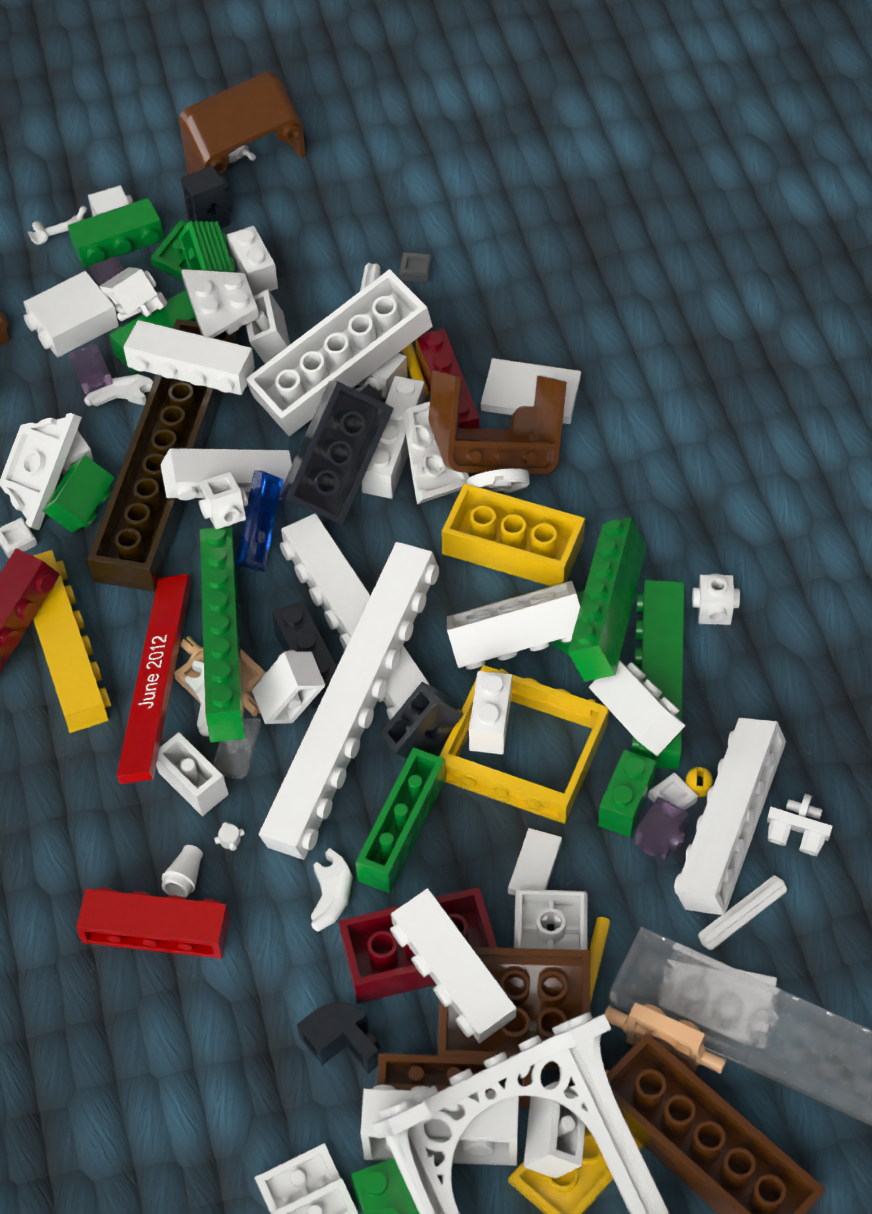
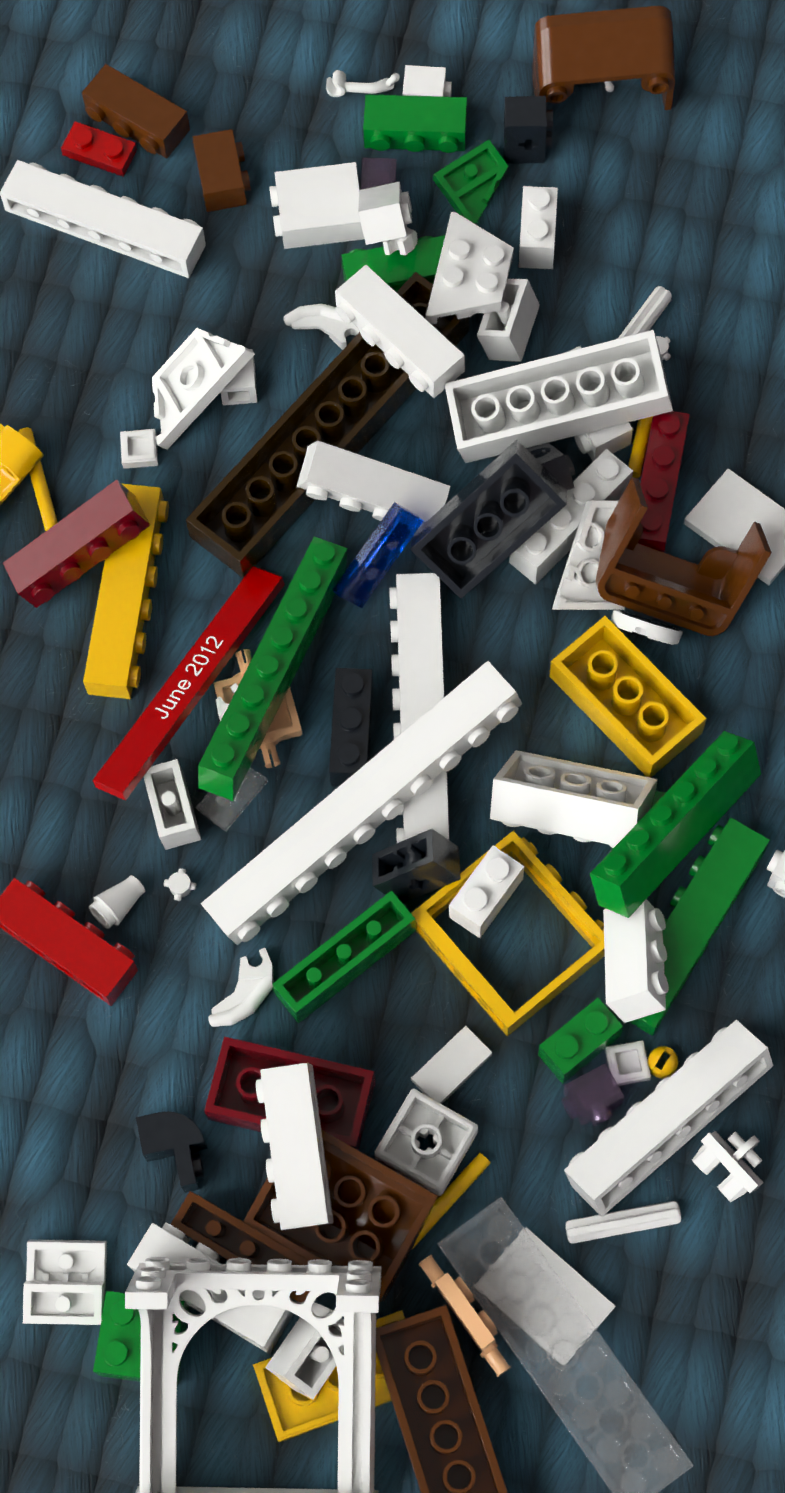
camera: 30 degrees right, 15 degrees up
green piece [42,455,115,533] -> none
clear purple brick [67,343,113,394] -> none
green brick [179,221,235,273] -> none
white brick [199,472,248,529] -> none
white brick [252,650,325,724] -> none
dark grey tile [399,252,432,283] -> none

